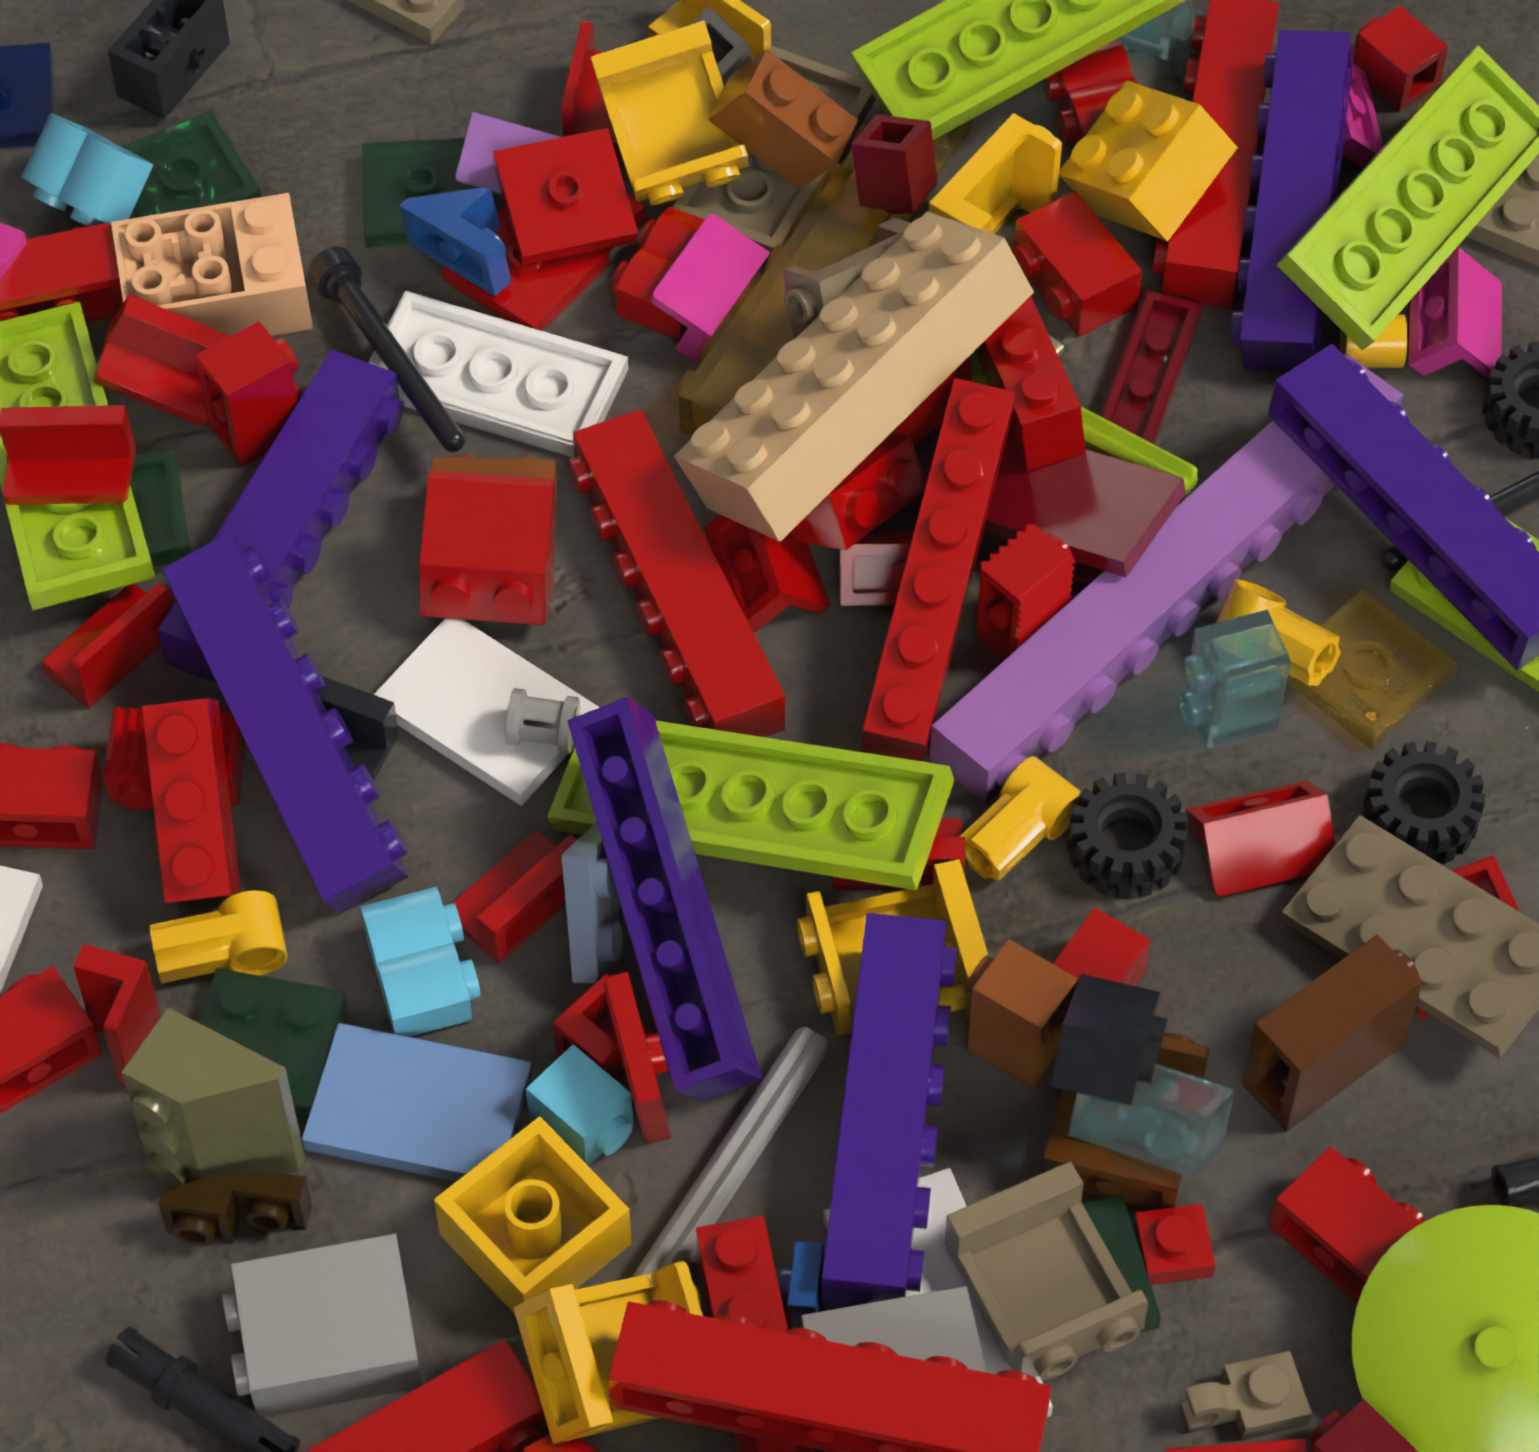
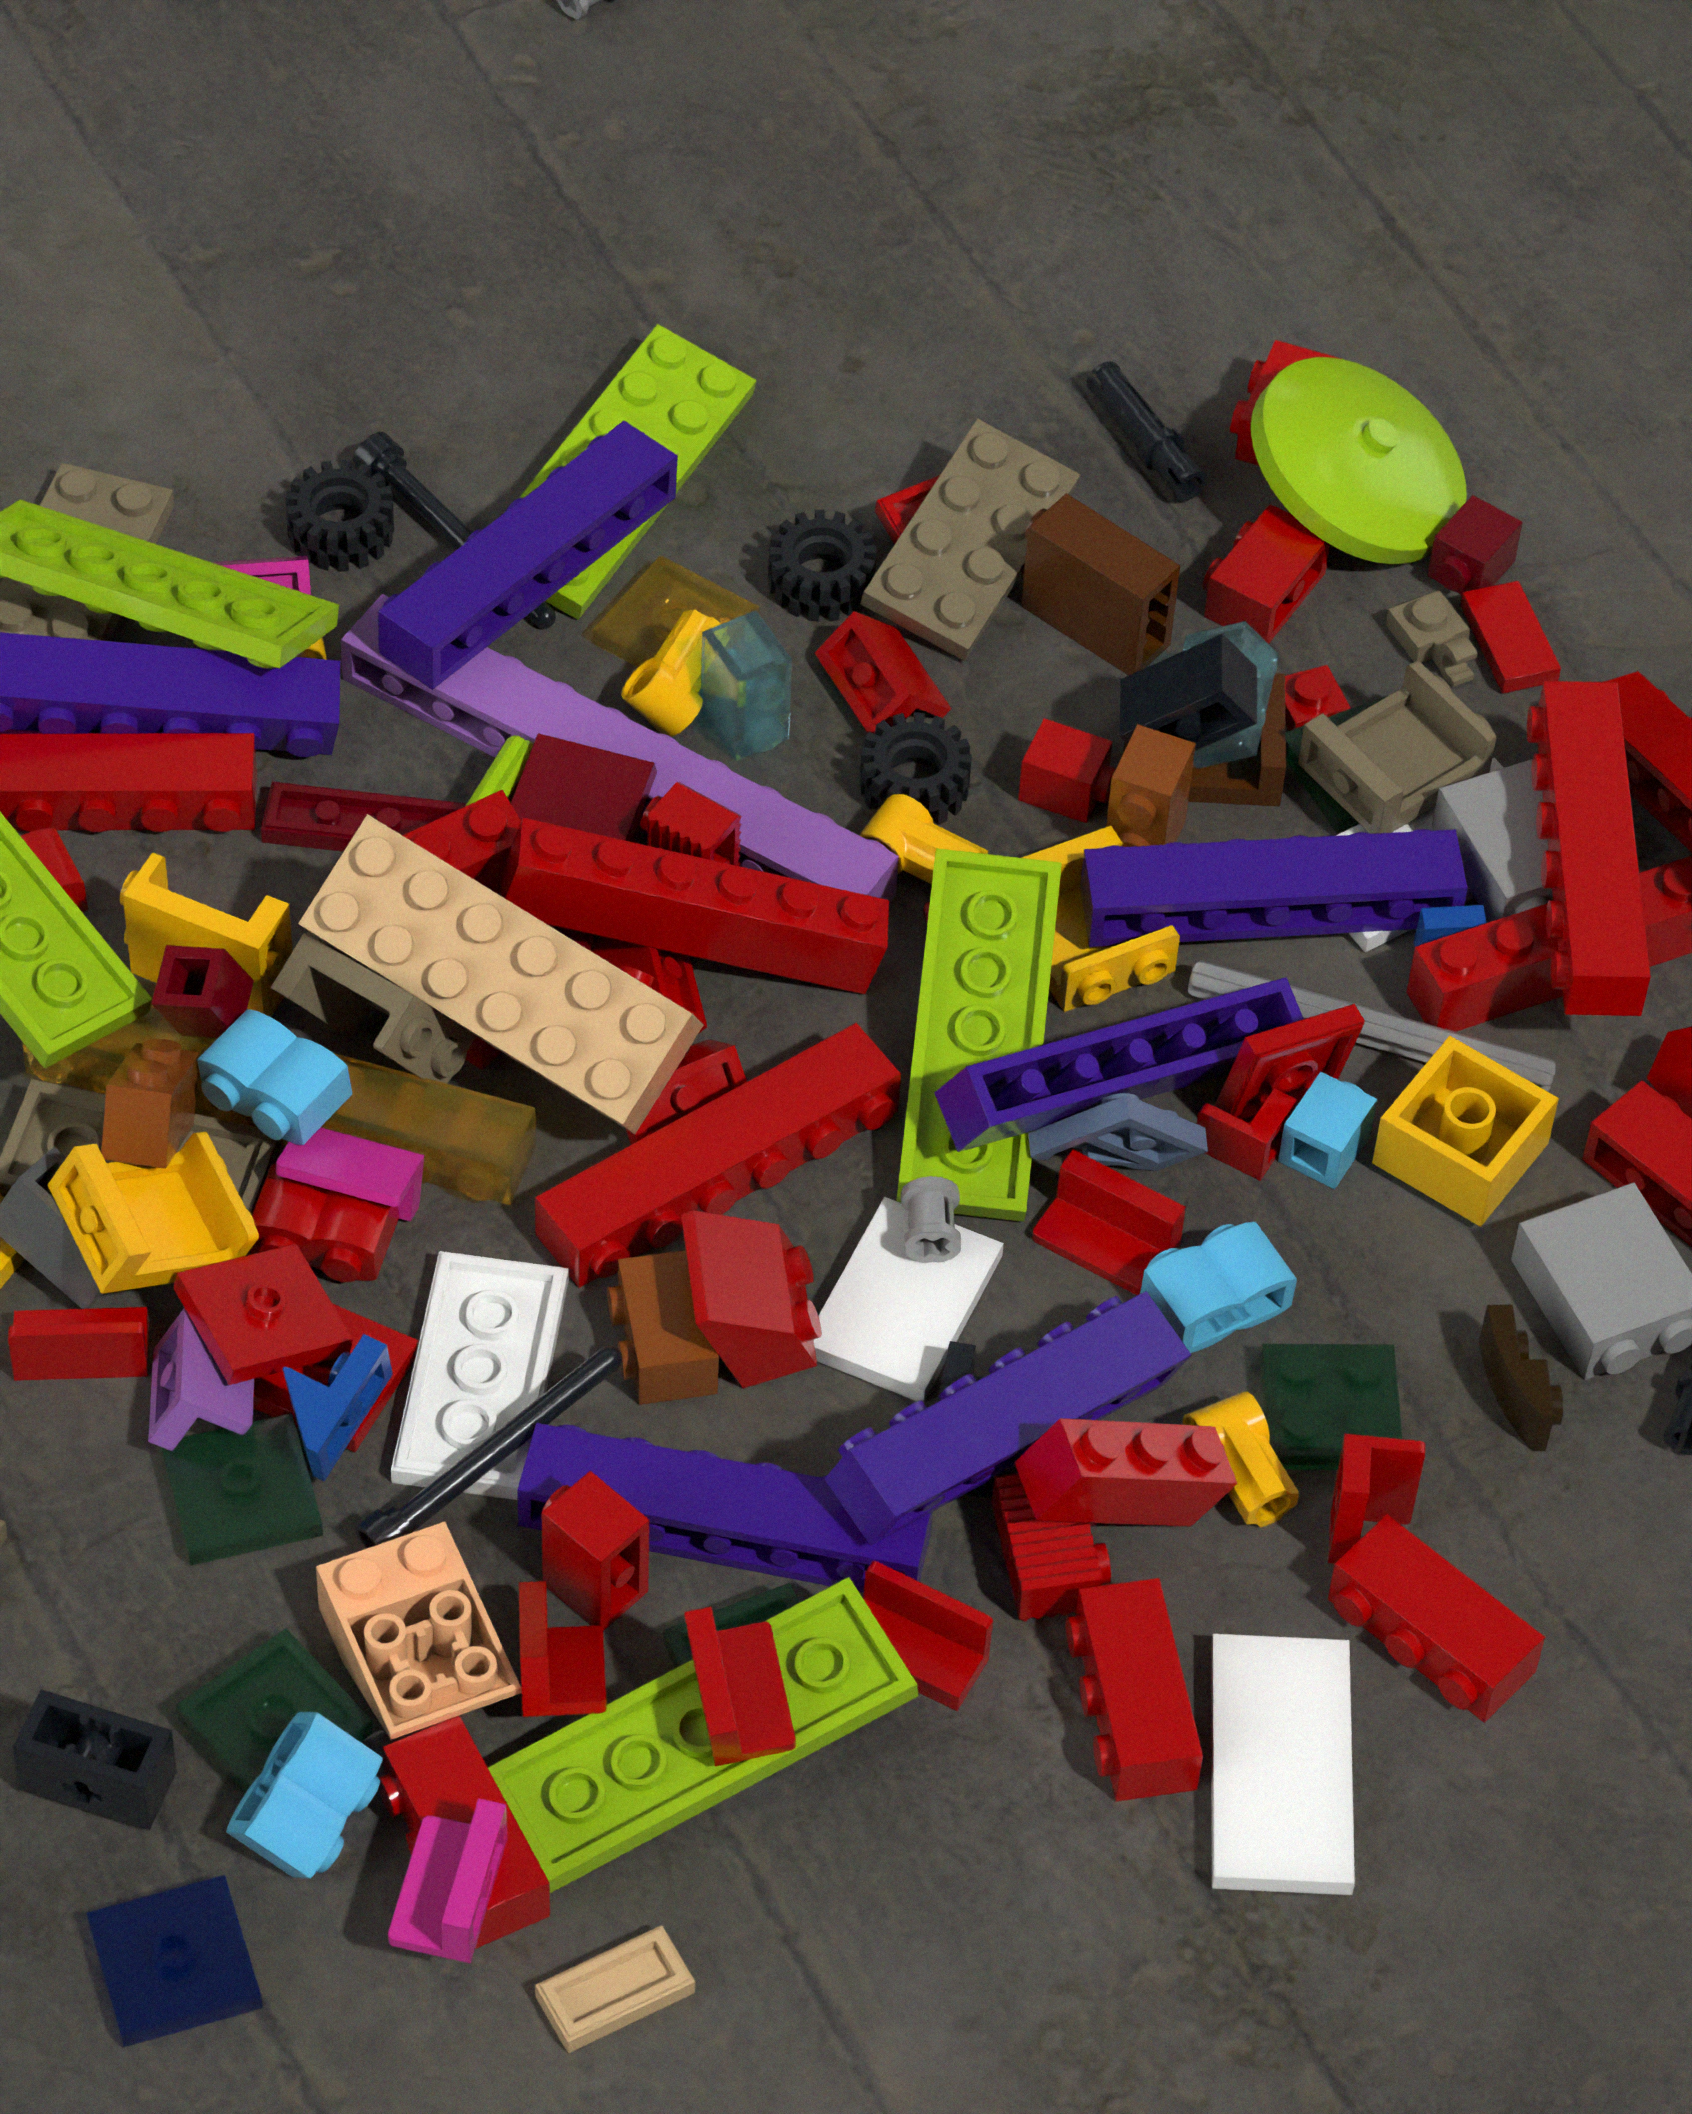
camera: 105 degrees left, 5 degrees down
olive slope [121,1007,305,1187] -> none
medium blue tile [302,1023,533,1182] -> none
yellow panel [513,1261,703,1444] -> none
red brick [1011,191,1142,337] -> none
yellow brick [1059,81,1238,242] -> none
none -> medium azure brick [197,1009,353,1145]

